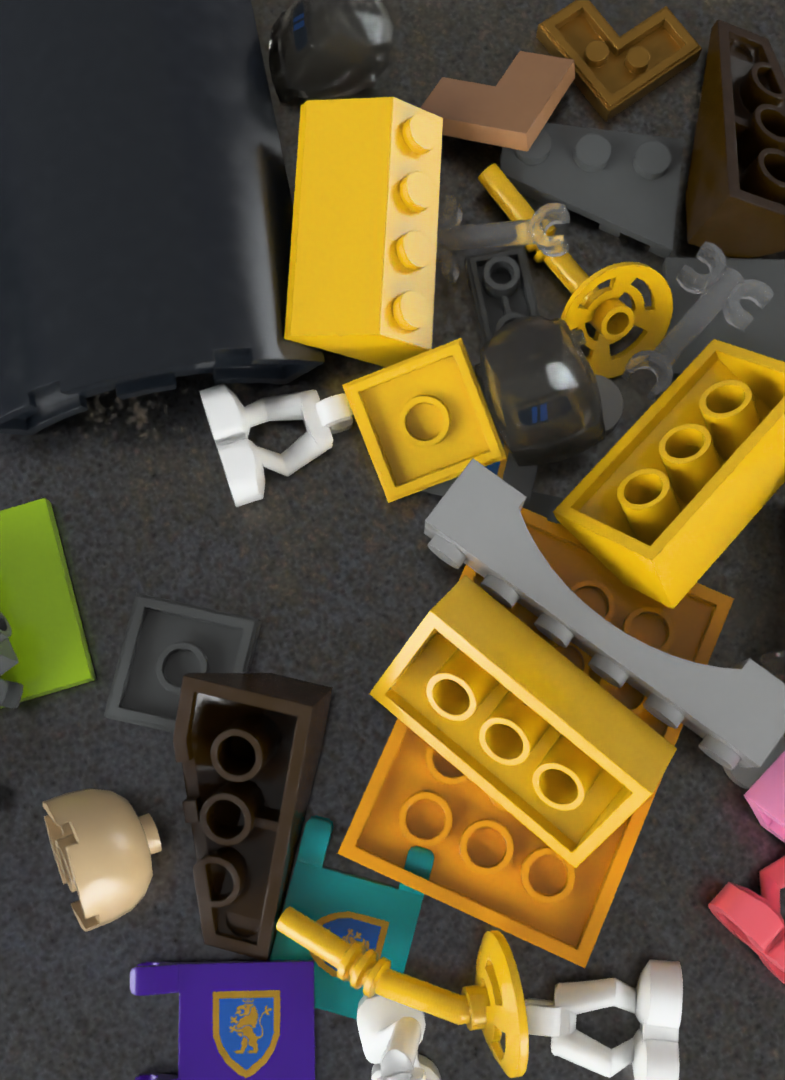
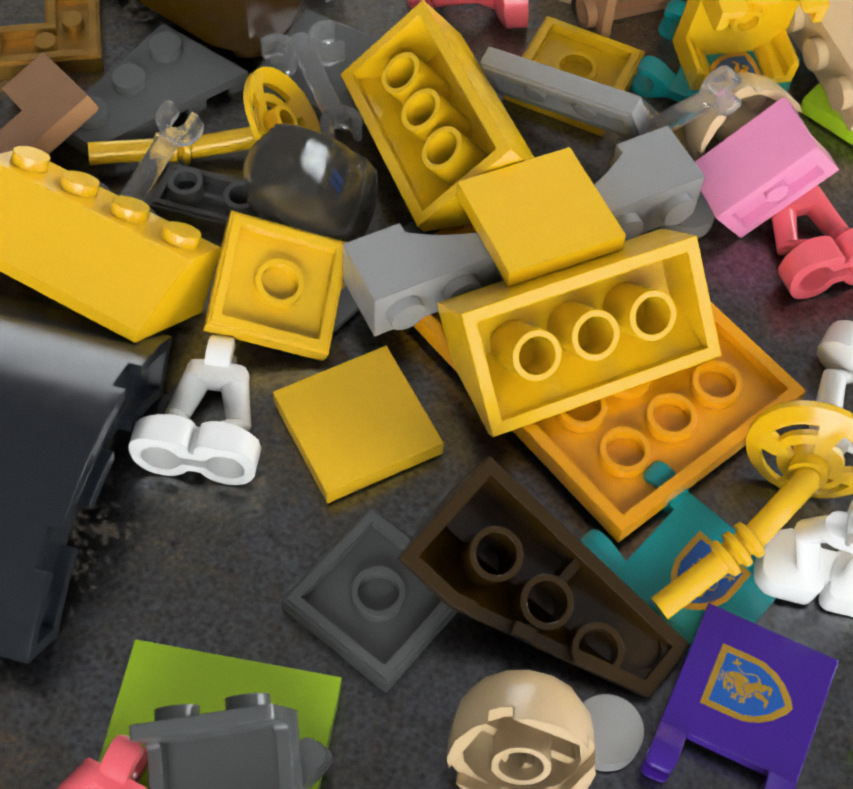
camera: 70 degrees left, 20 degrees down
none -> yellow tile [273,345,444,504]
none -> yellow tile [457,147,626,287]
none -> light grey tile [583,694,644,772]

